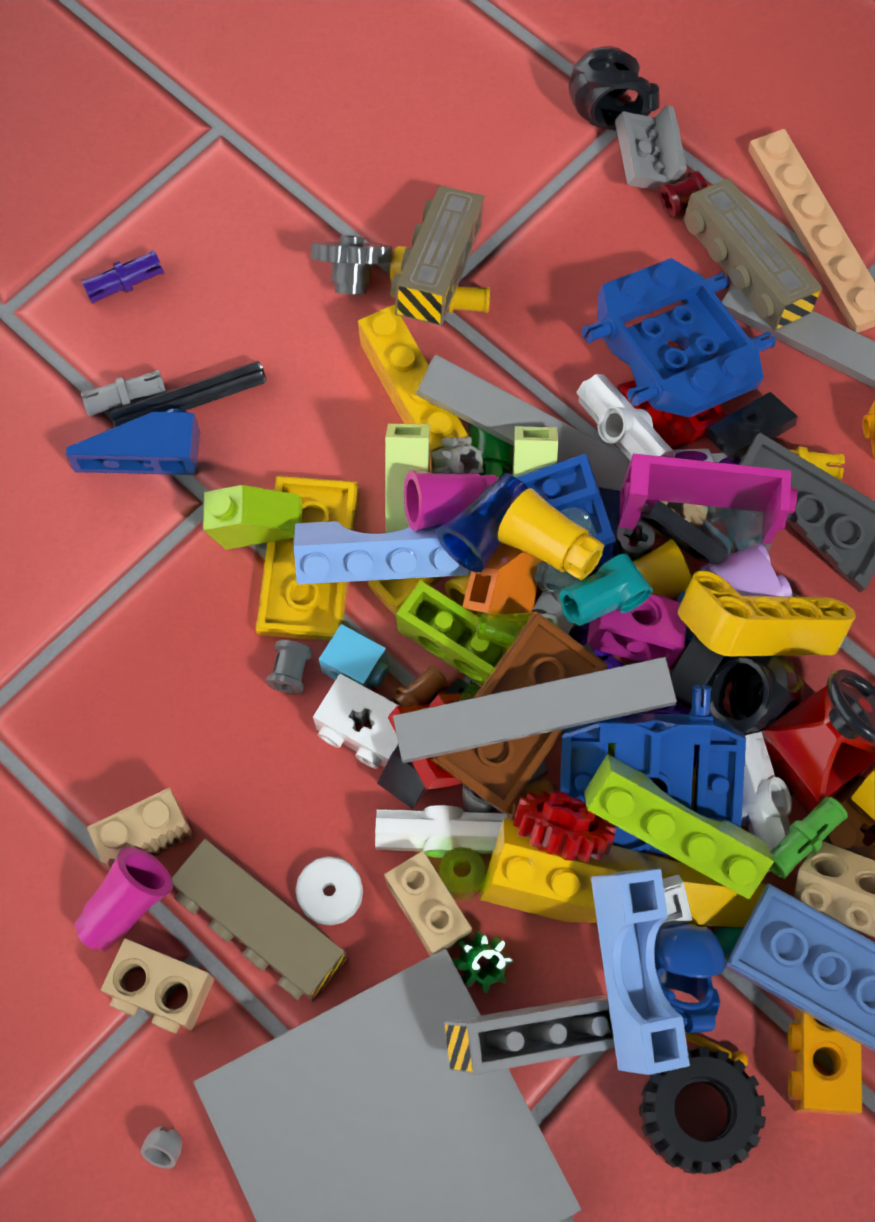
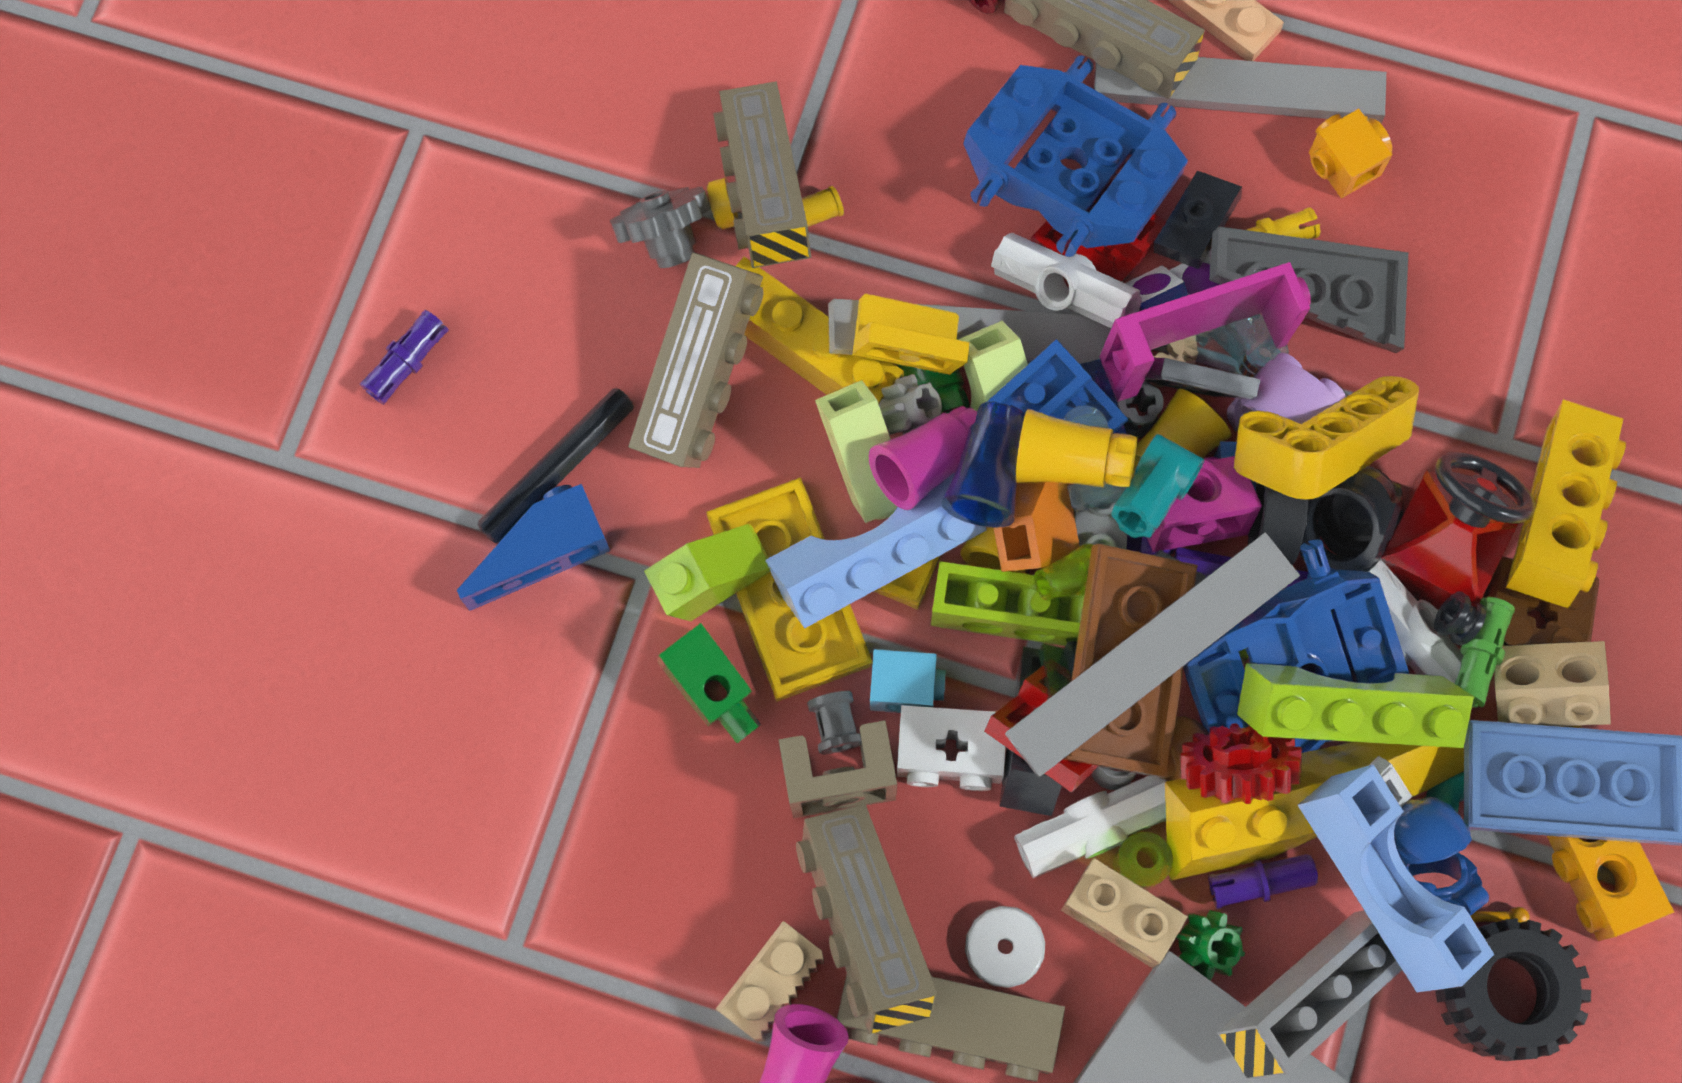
camera: 25 degrees left, 5 degrees up
light grey pin [81,370,166,417] -> none
dark orange pin [392,665,448,706] -> none
none -> dark tan brick [628,252,763,468]
none -> green torso [657,623,762,744]
none -> dark tan panel [778,721,897,819]
none -> dark tan brick [796,804,937,1035]
none -> yellow panel [852,294,970,375]
none -> dark purple axle [1208,854,1318,909]
none -> black bush [1434,591,1486,646]

